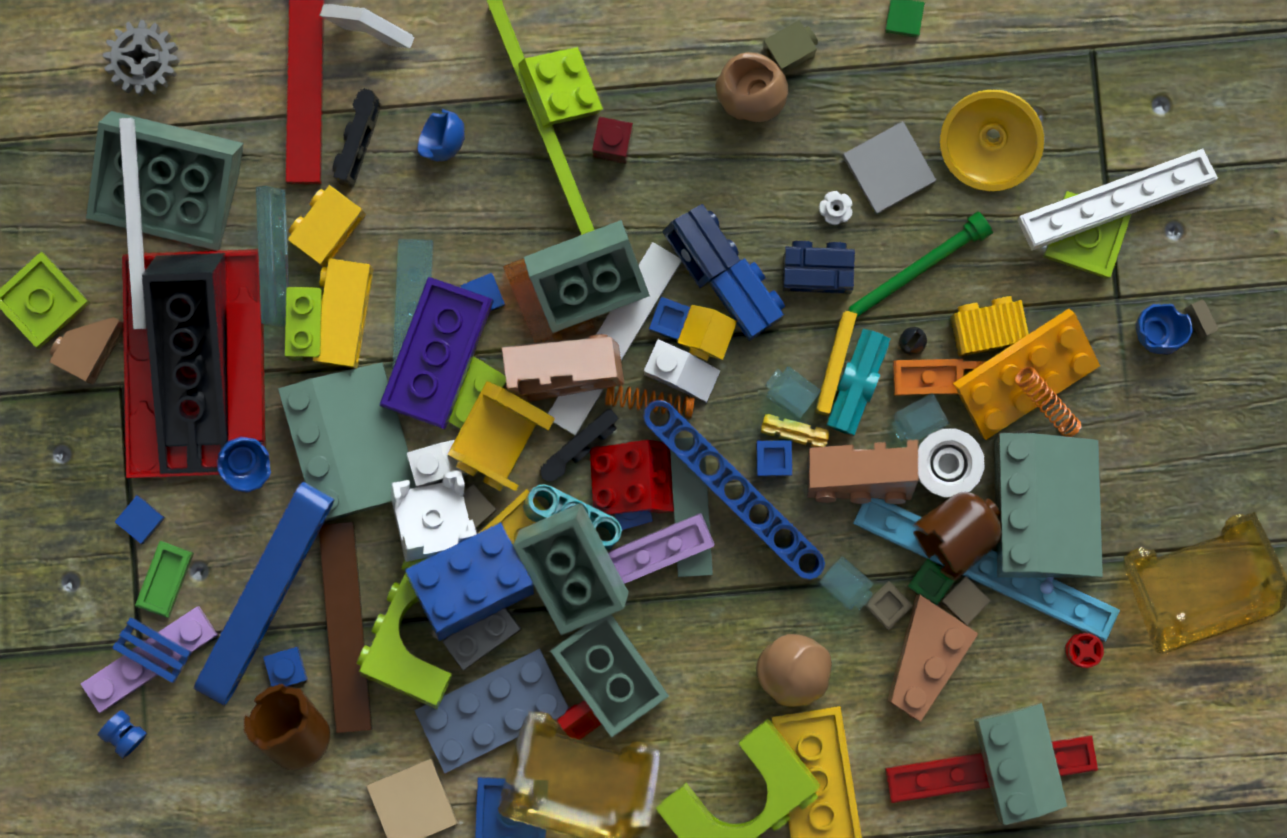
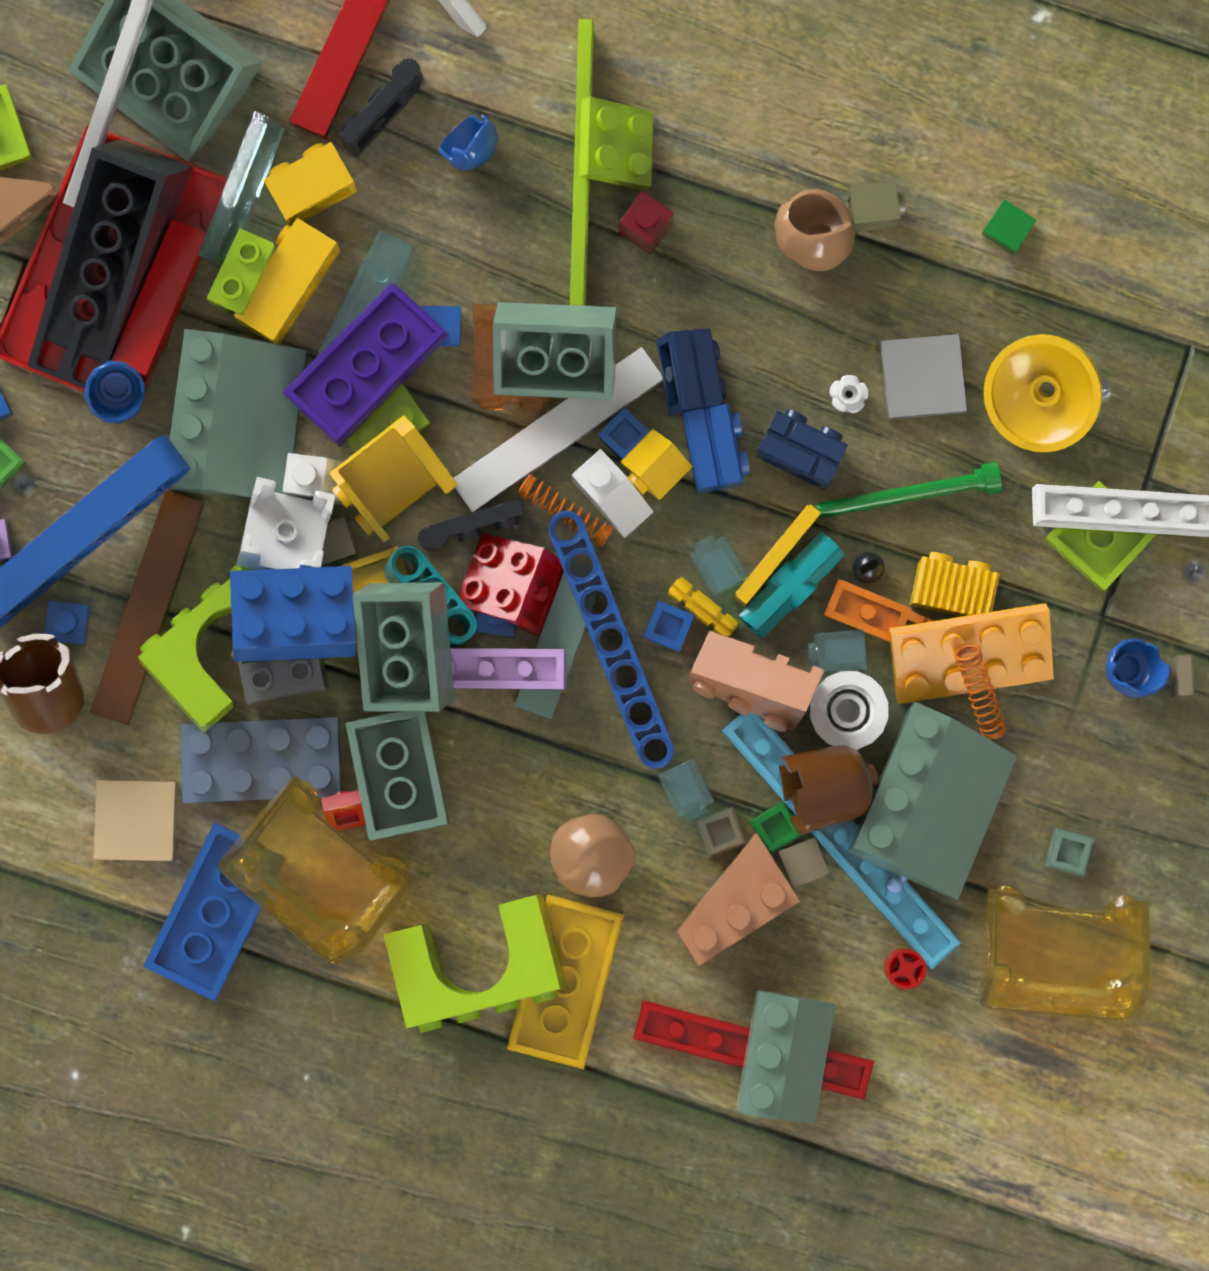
camera: 25 degrees right, 0 degrees up
wedge [502,334,624,402] -> none
none -> sand green tile [1044,828,1095,877]

